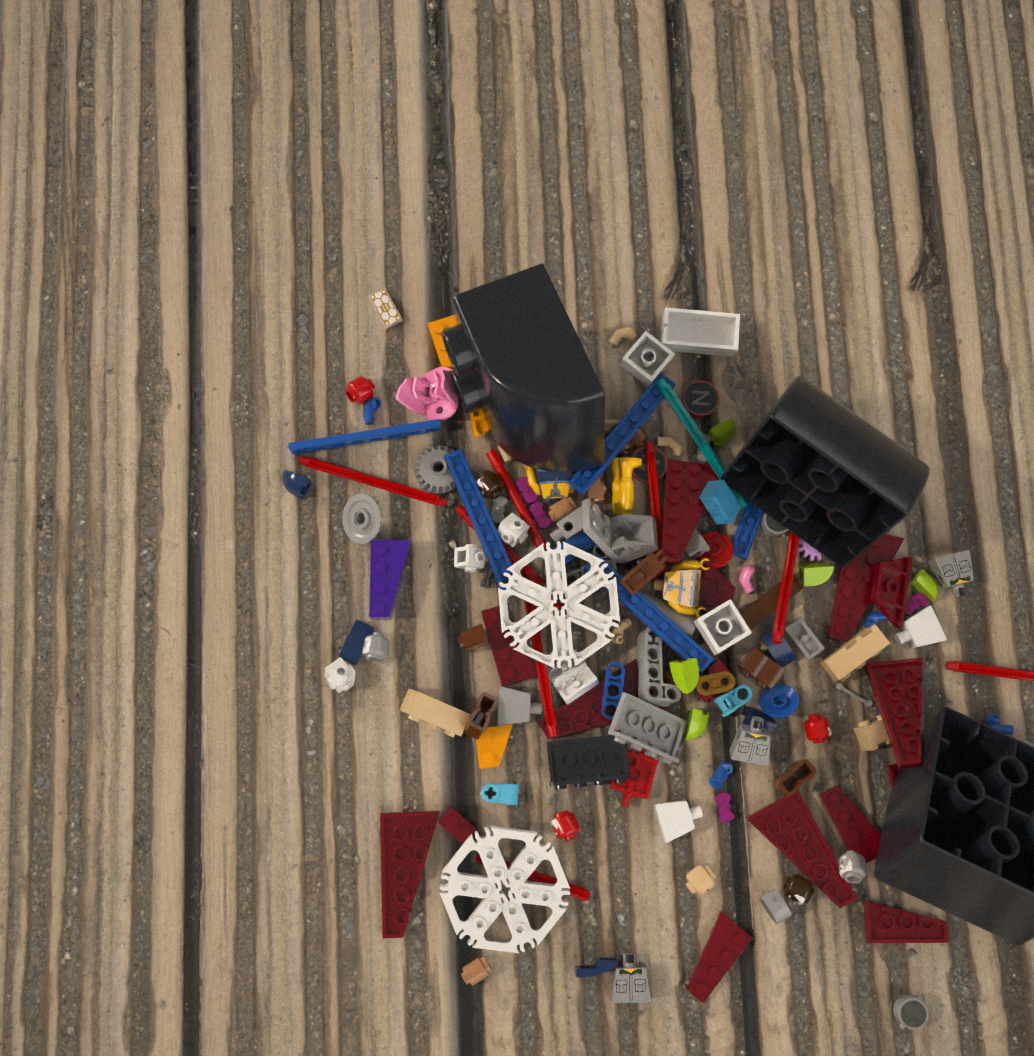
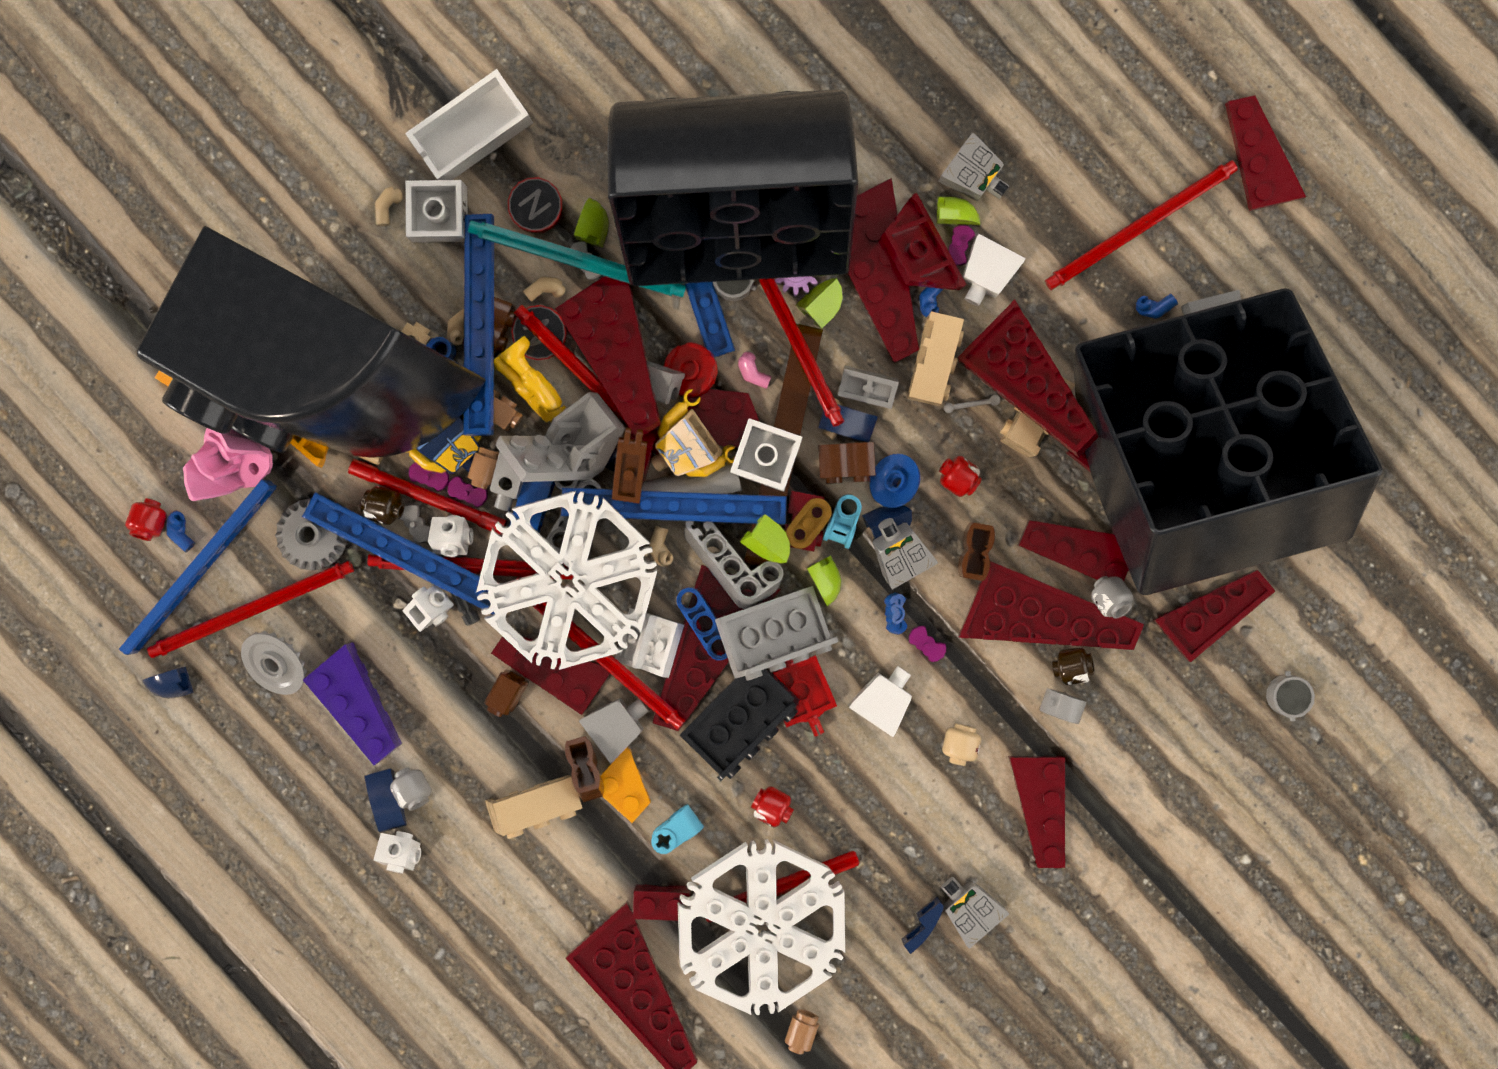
camera: 30 degrees left, 10 degrees up
white tile [369,288,402,329] -> none
dark azure brick [699,480,741,525] -> none

